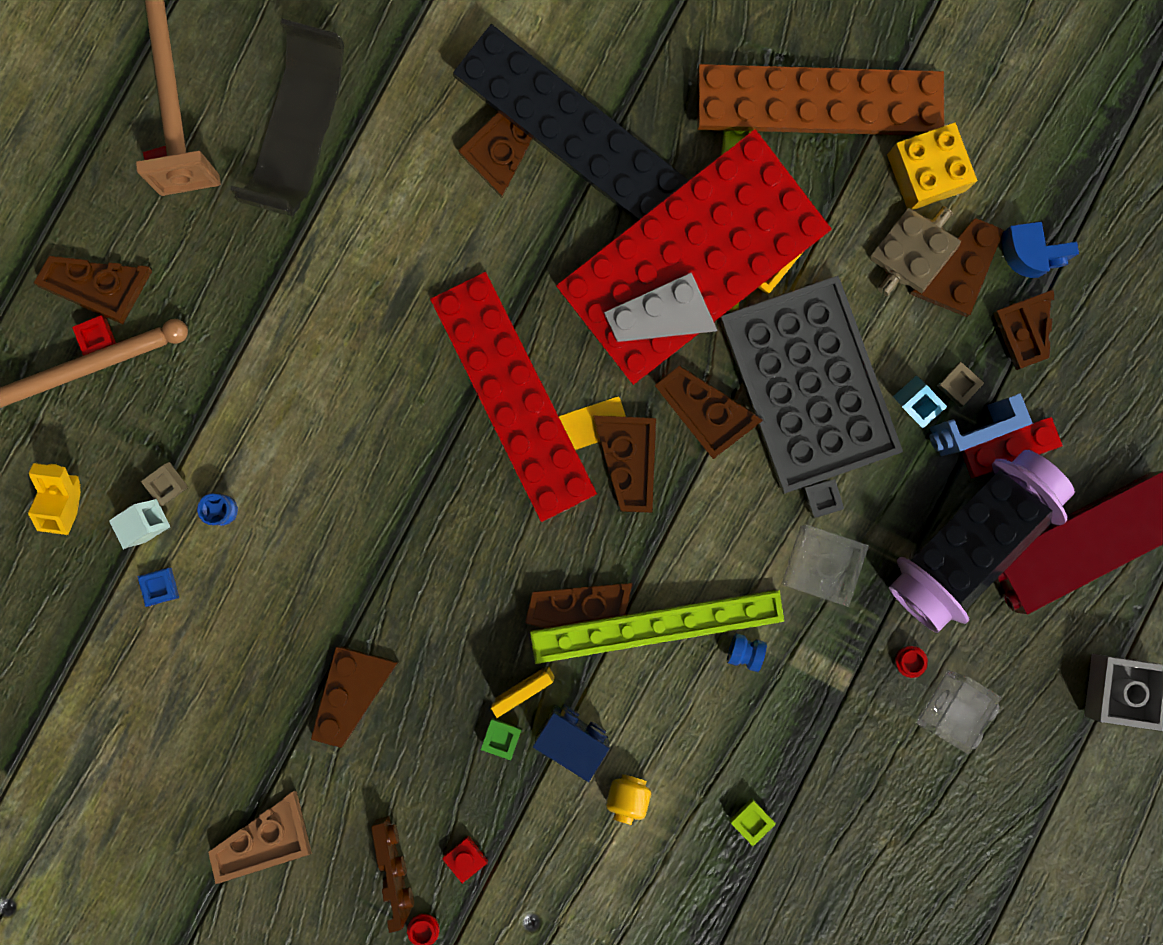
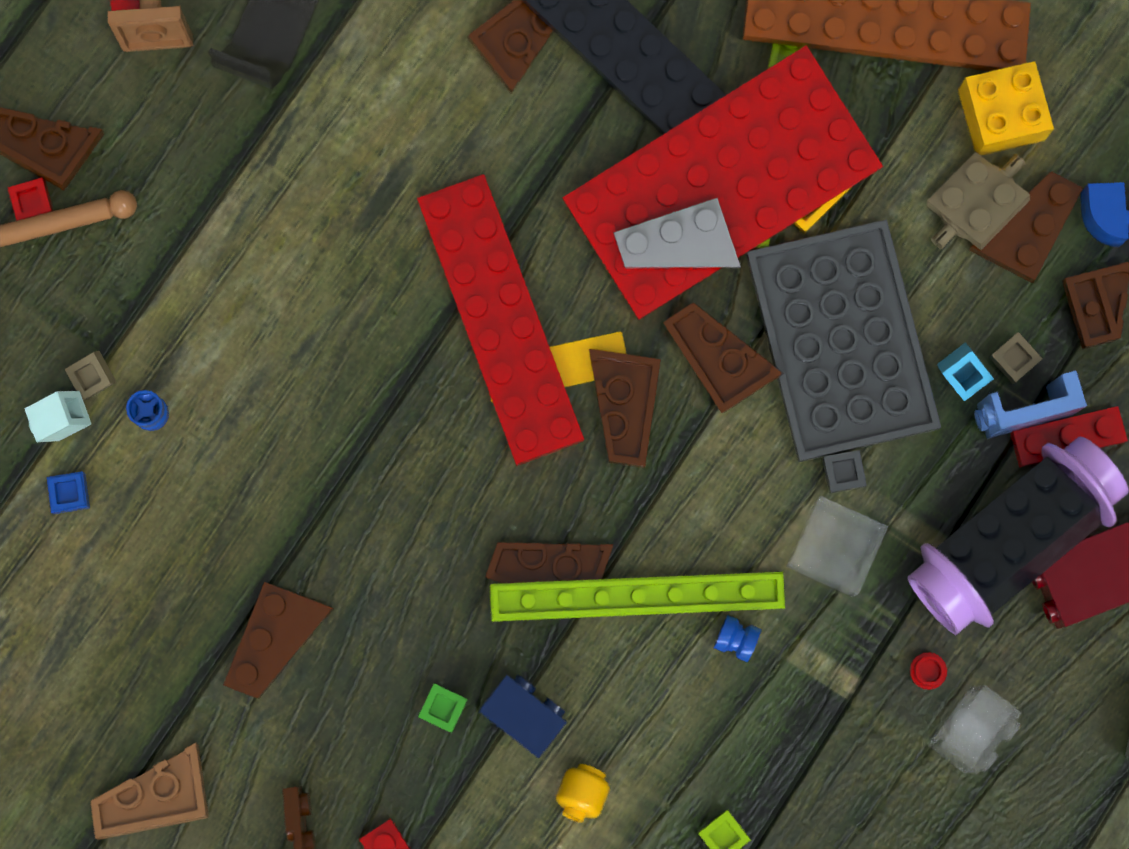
camera: 10 degrees right, 5 degrees down
yellow tile [491,666,554,718] -> none

